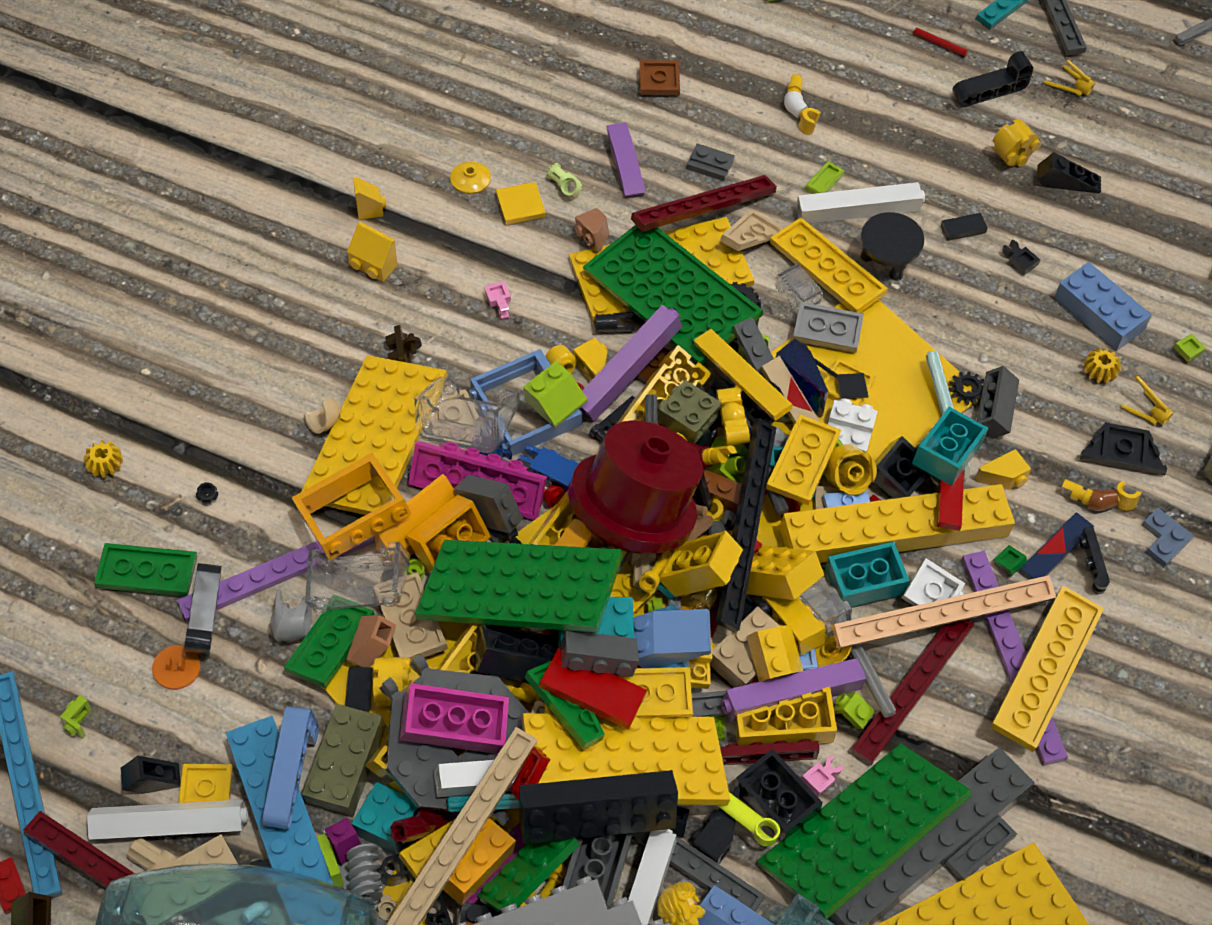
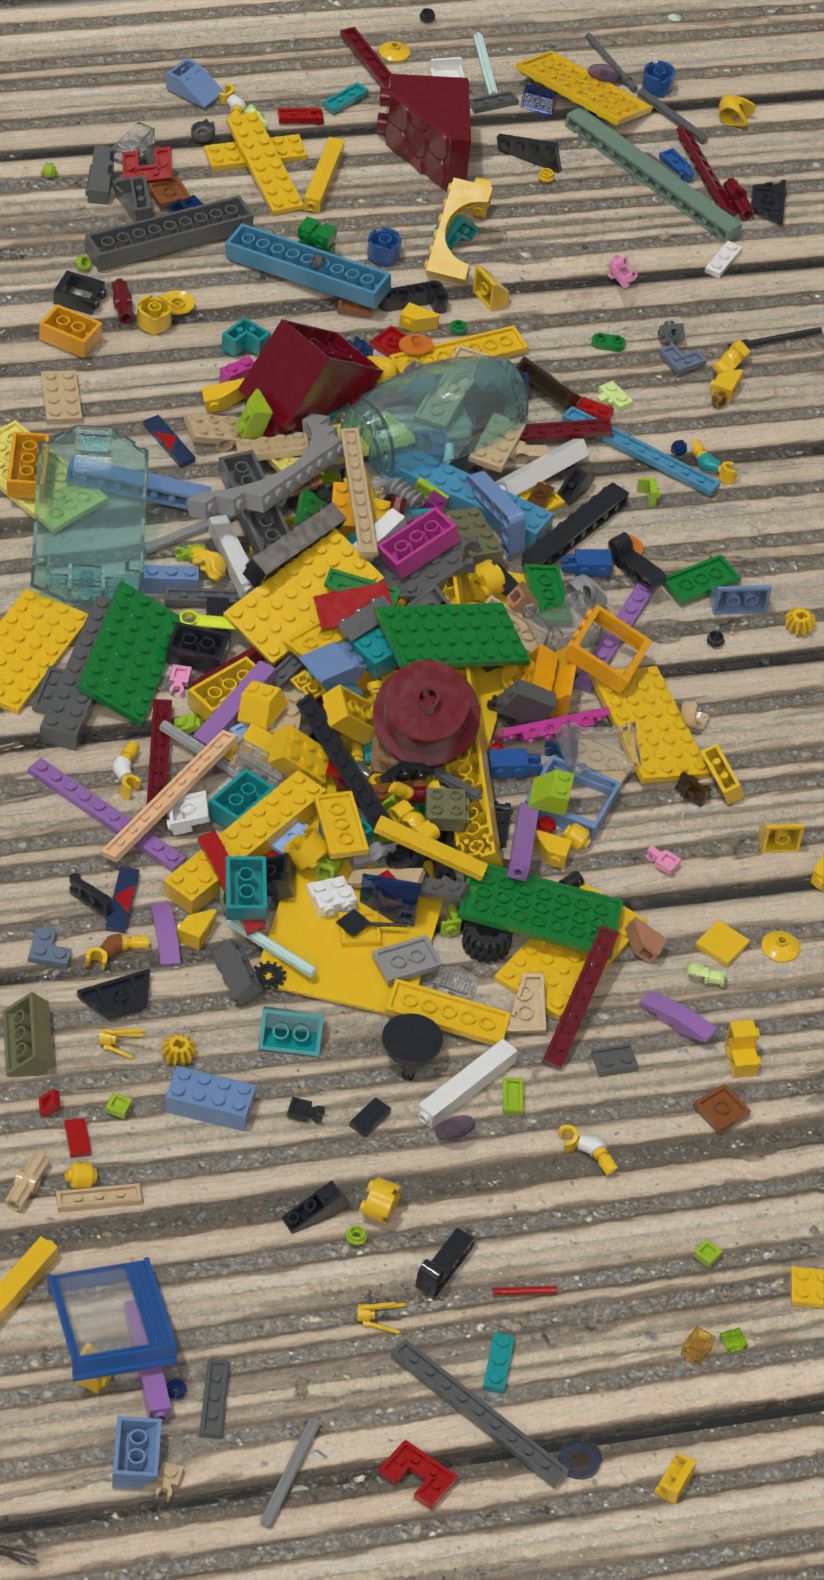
camera: 140 degrees right, 10 degrees down
red tile [510,746,550,801] -> none
yellow plate [990,585,1104,752] -> none
green plate [994,545,1027,576] -> none
none -> yellow piece [113,741,142,800]
none -> medium lavender slope [150,901,181,967]
none -> teal slope [258,1006,324,1056]
none -> lime plate [346,1225,367,1246]
none -> clear purple piece [435,1115,475,1141]
none -> black brick [521,482,629,567]
none -> reddish brown plate [527,482,555,508]
none -> blue hinge [560,549,613,578]
none -> yellow brick [700,743,744,805]
none -> medium blue slope [710,585,772,615]
none -> yellow brick [724,1020,761,1078]

